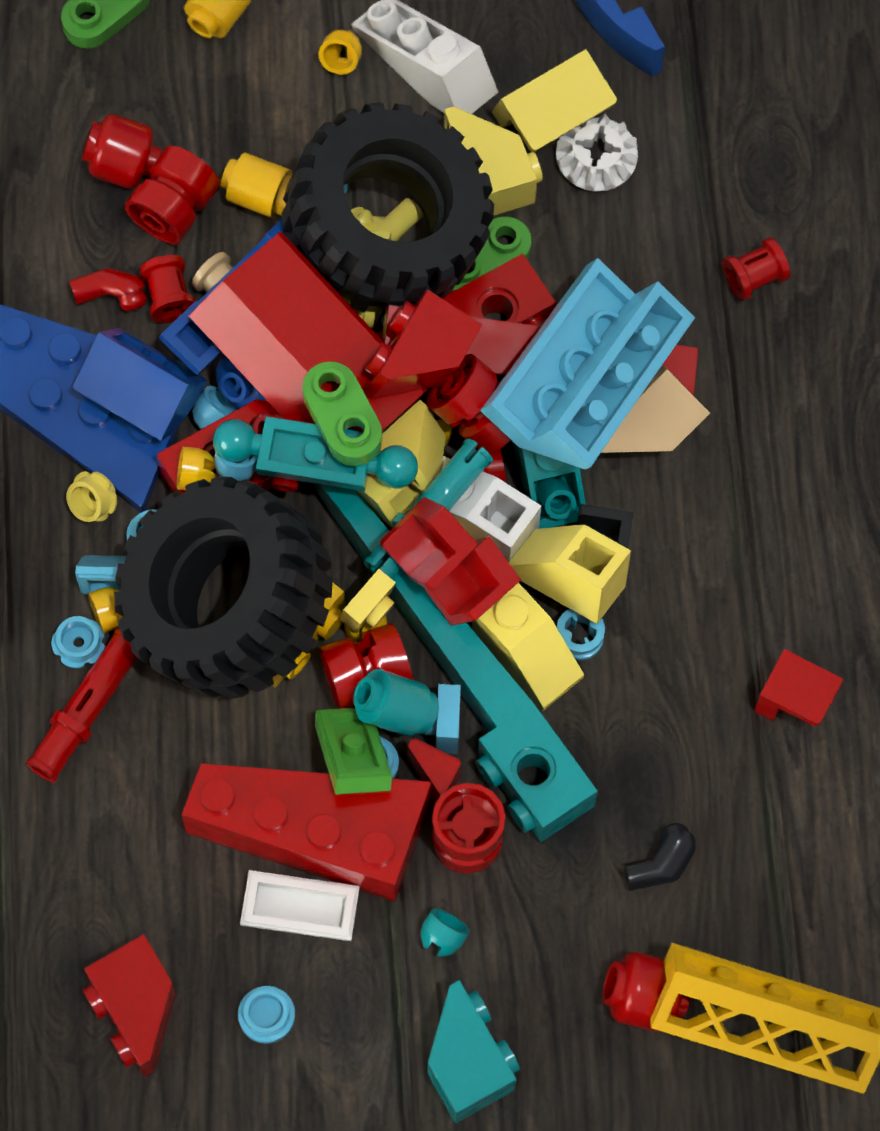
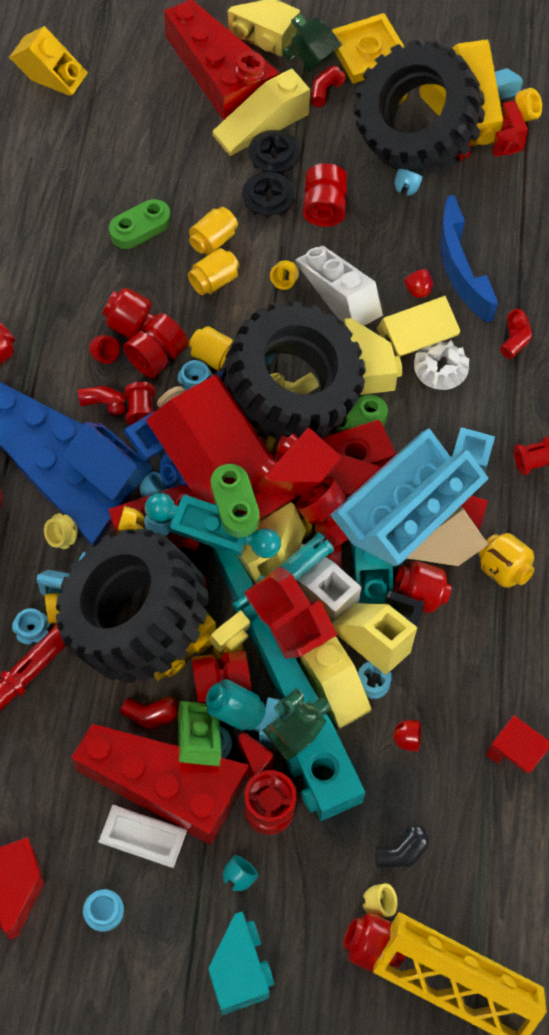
camera: 10 degrees right, 5 degrees down
none -> red hinge [89,335,120,364]
none -> red arm [120,696,179,730]
none -> medium azure plate [178,360,212,391]
none -> yellow brick [188,248,239,295]
none -> clear green piece [262,688,331,761]
none -> light yellow hinge [363,883,397,918]
none -> red head [393,560,452,613]
none -> red hinge [393,720,421,752]
none -> red hinge [404,269,433,298]
none -> medium azure plate [453,427,495,472]
none -> yellow head [479,533,534,588]
none -> red arm [500,309,532,359]

